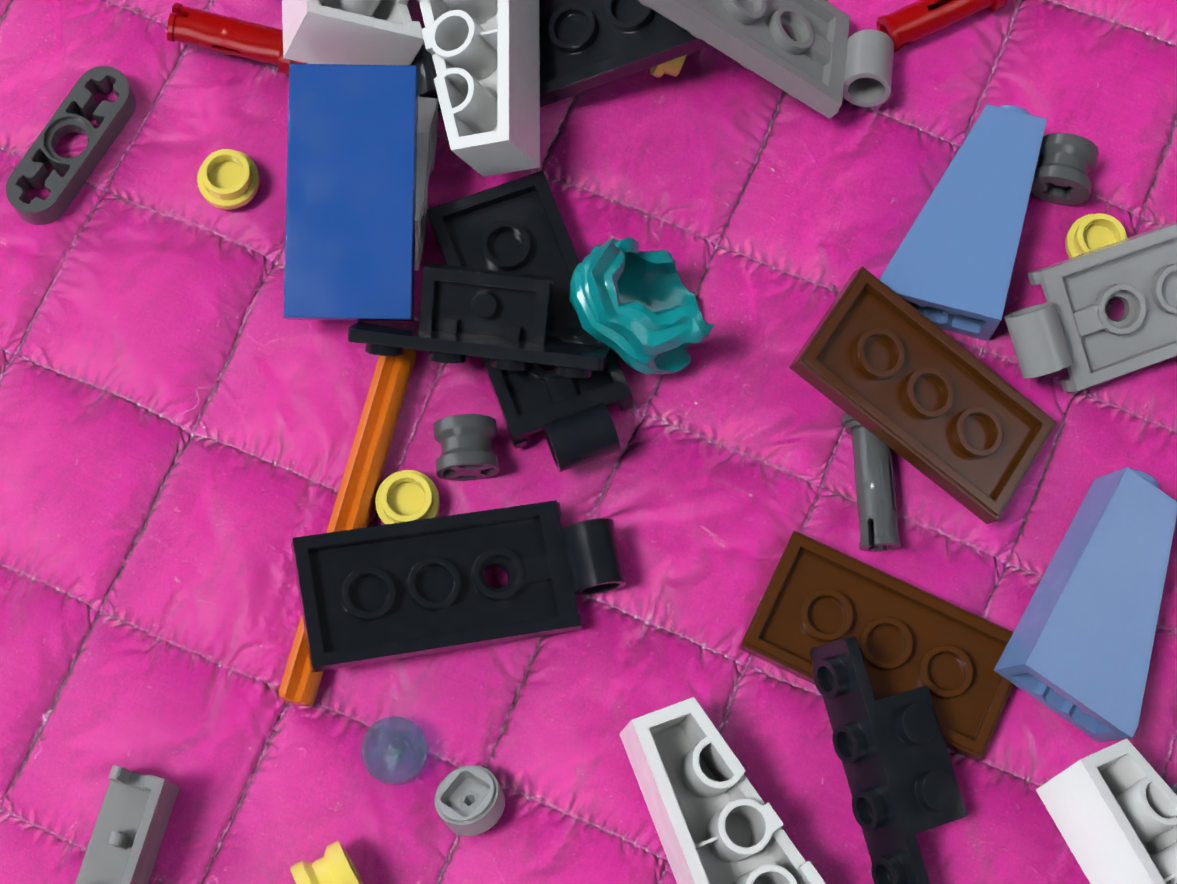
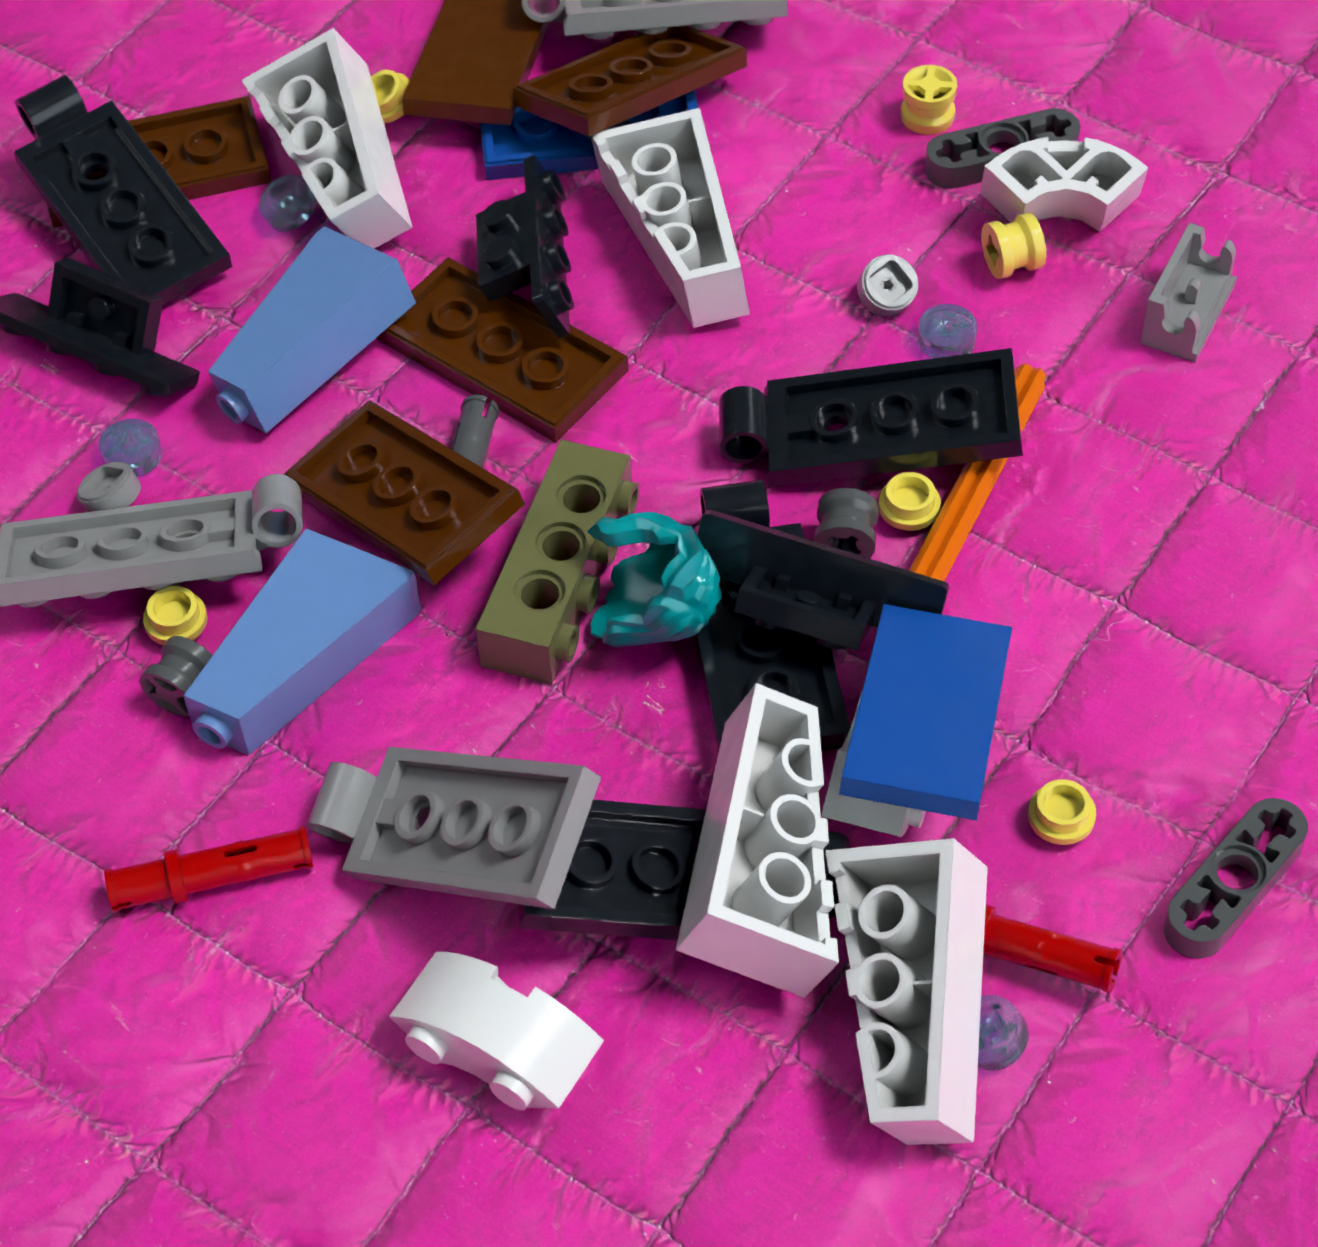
camera: 165 degrees left, 20 degrees down
none -> olive brick [475,439,640,684]

